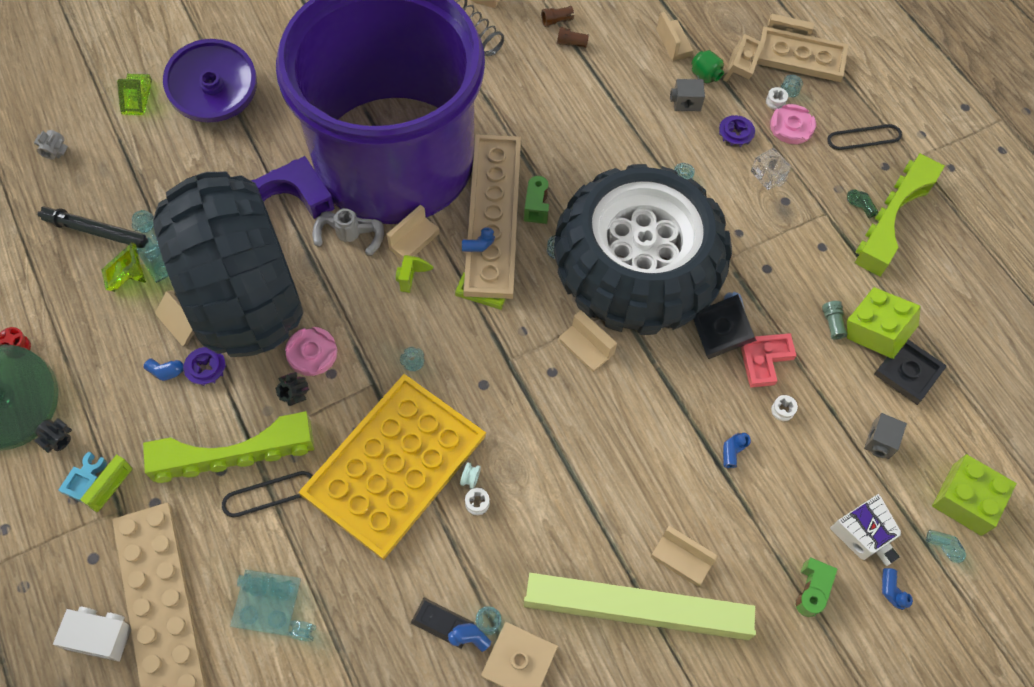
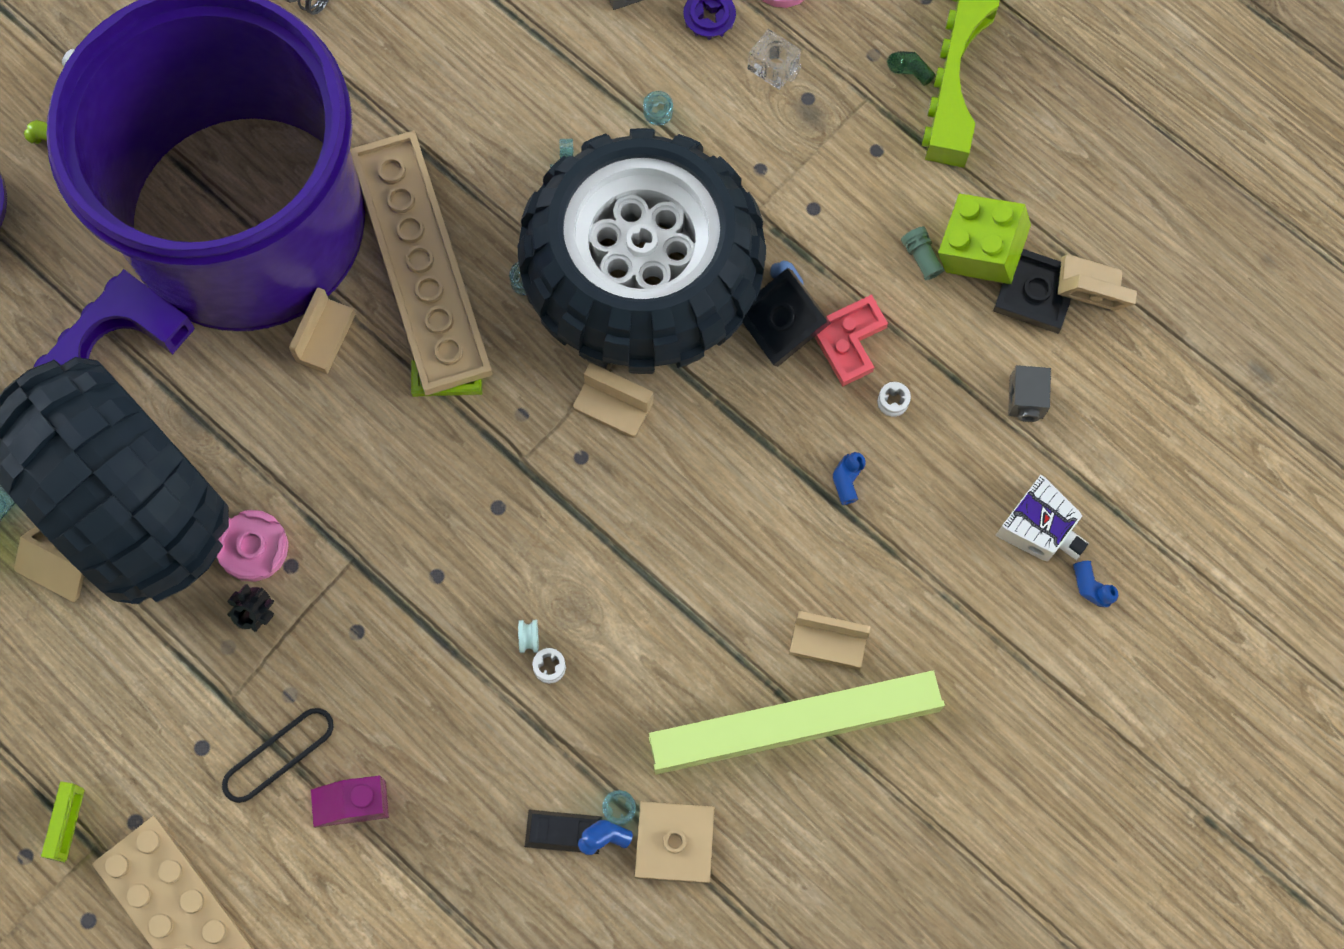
camera: 20 degrees left, 10 degrees up
medium azure plate [58,452,107,503] -> none
blue arm [143,358,184,381] -> none
lime arch [143,411,315,483] -> none
dark purple gear [183,347,227,387] -> none
clear light blue hinge [230,569,301,636] -> none
clear light blue bush [287,620,317,642] -> none
yellow plate [299,374,486,561] -> none
light grey piece [312,209,384,256] -> none
lime plate [395,255,434,293] -> none
clear light blue plate [400,347,424,371] -> none
blue arm [462,227,495,252] -> none
bright green leg [524,176,549,224] -> none
bright green leg [795,557,837,617] -> none
clear light blue arm [926,530,966,563] -> none
lime brick [932,454,1017,536] -> none
none -> magenta slope [311,775,389,828]
none -> tan panel [1058,254,1137,311]

